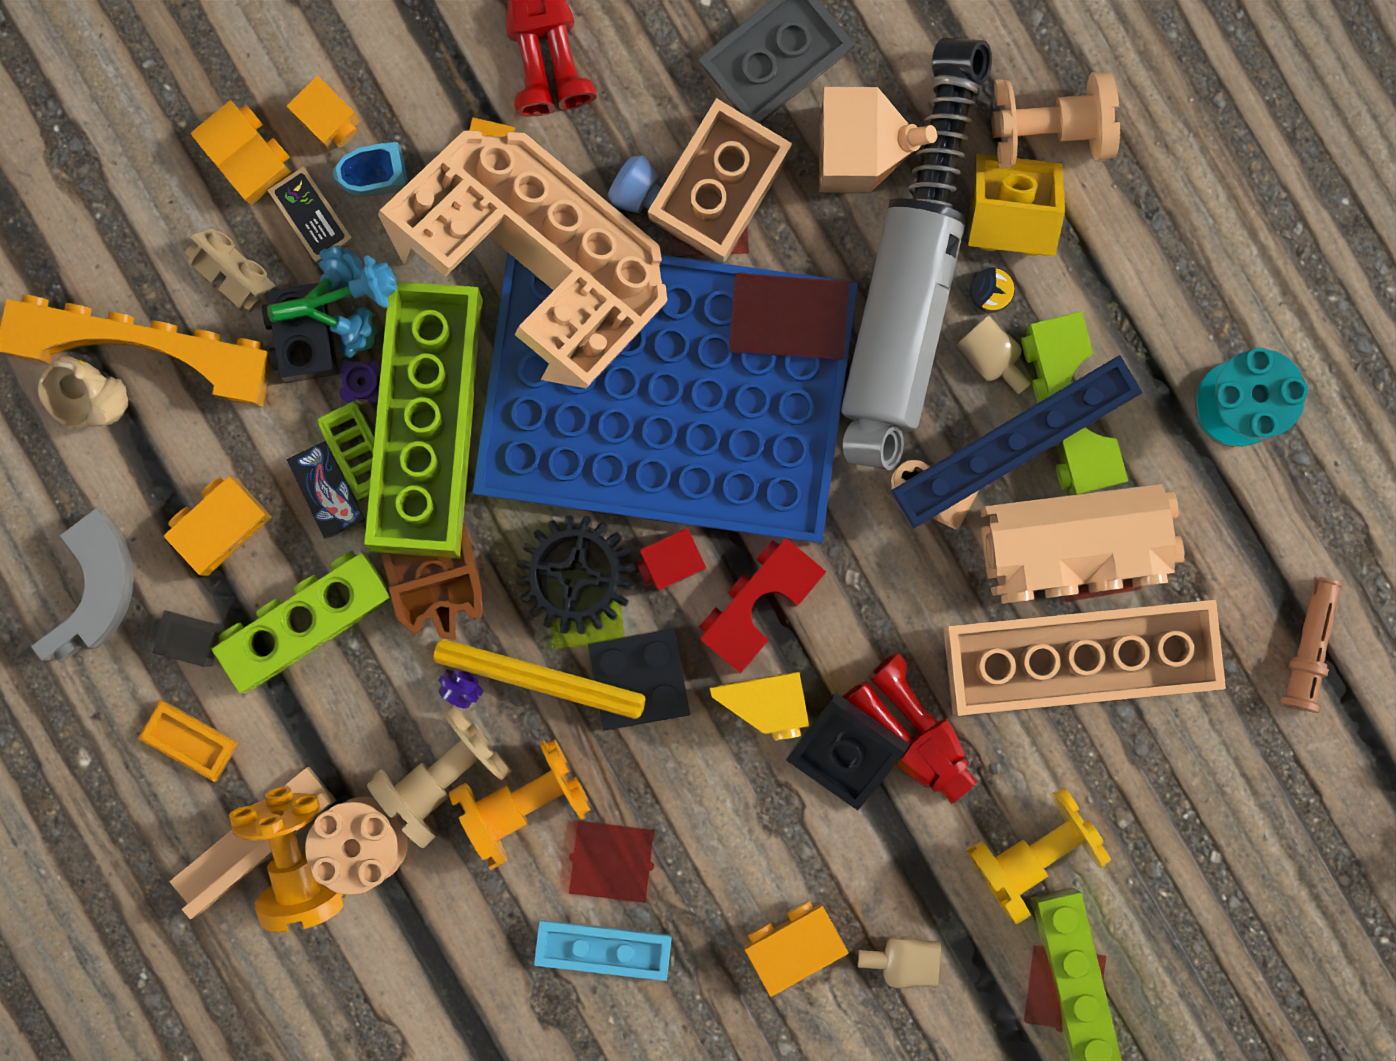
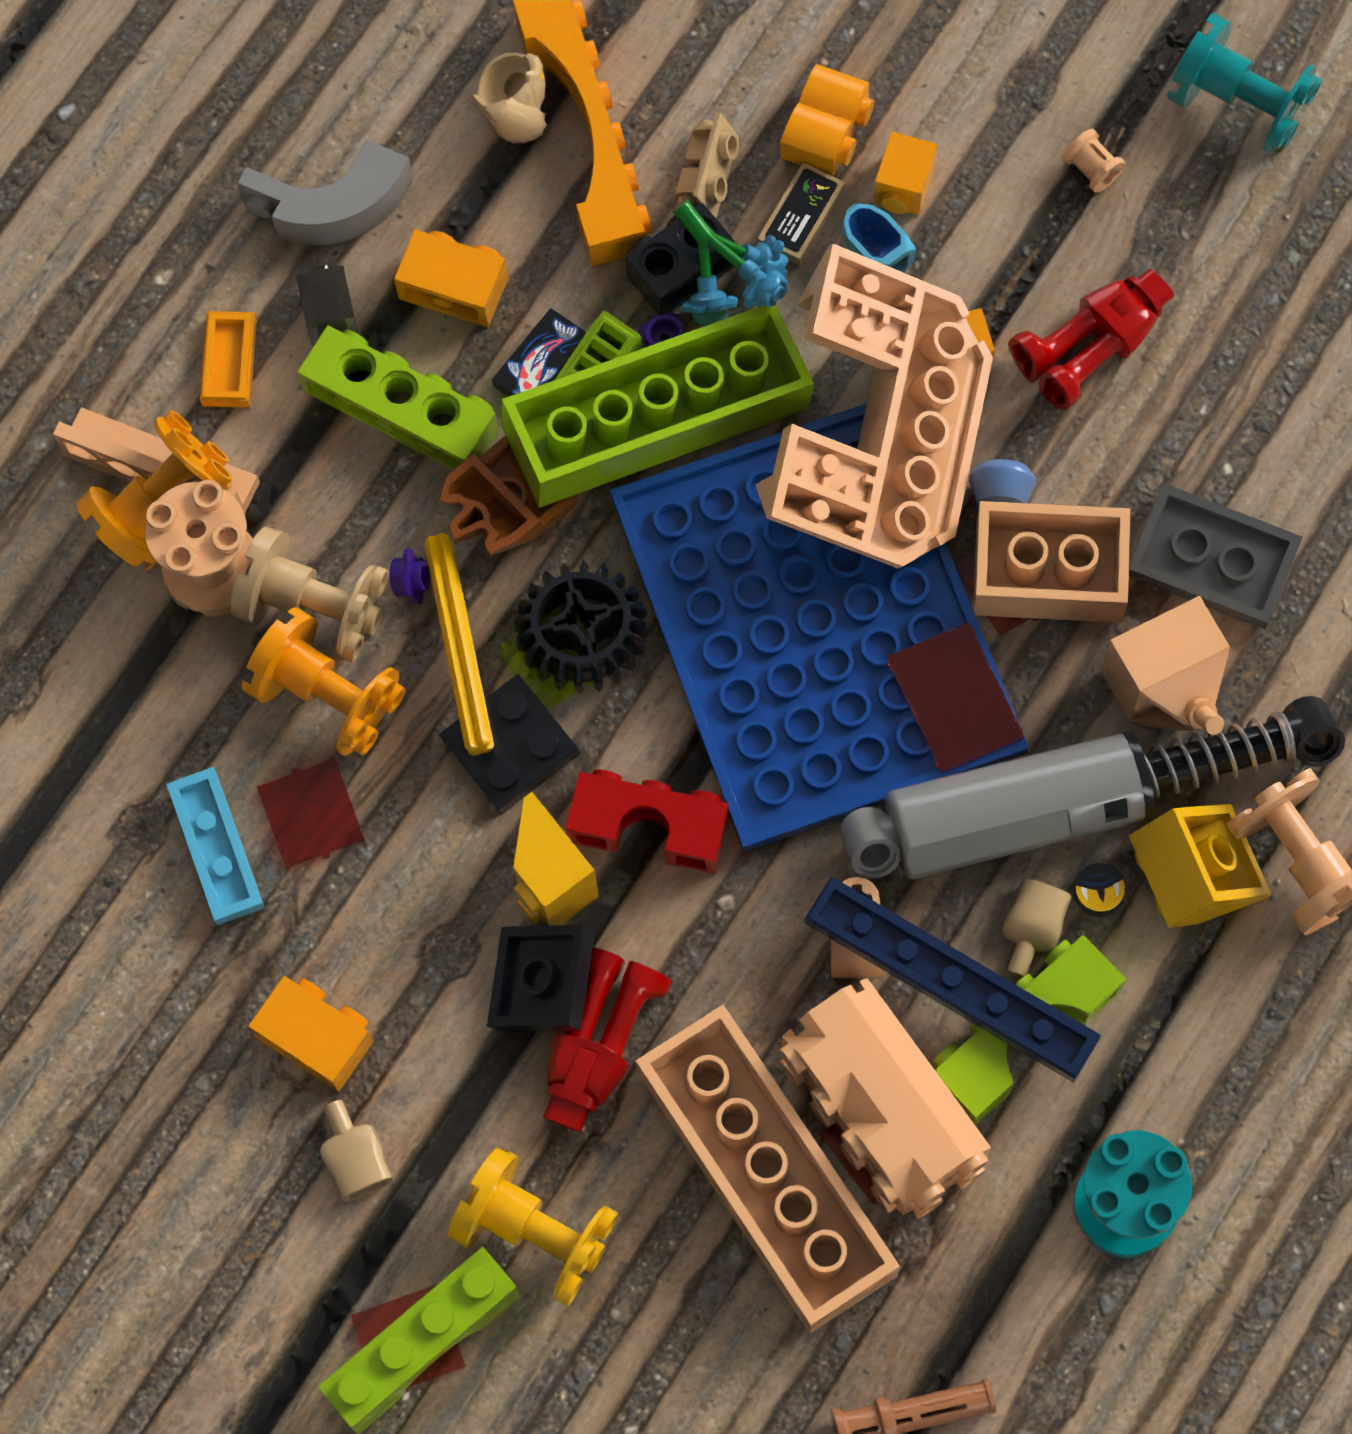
camera: 70 degrees right, 15 degrees down
red brick [636,528,706,591] -> none

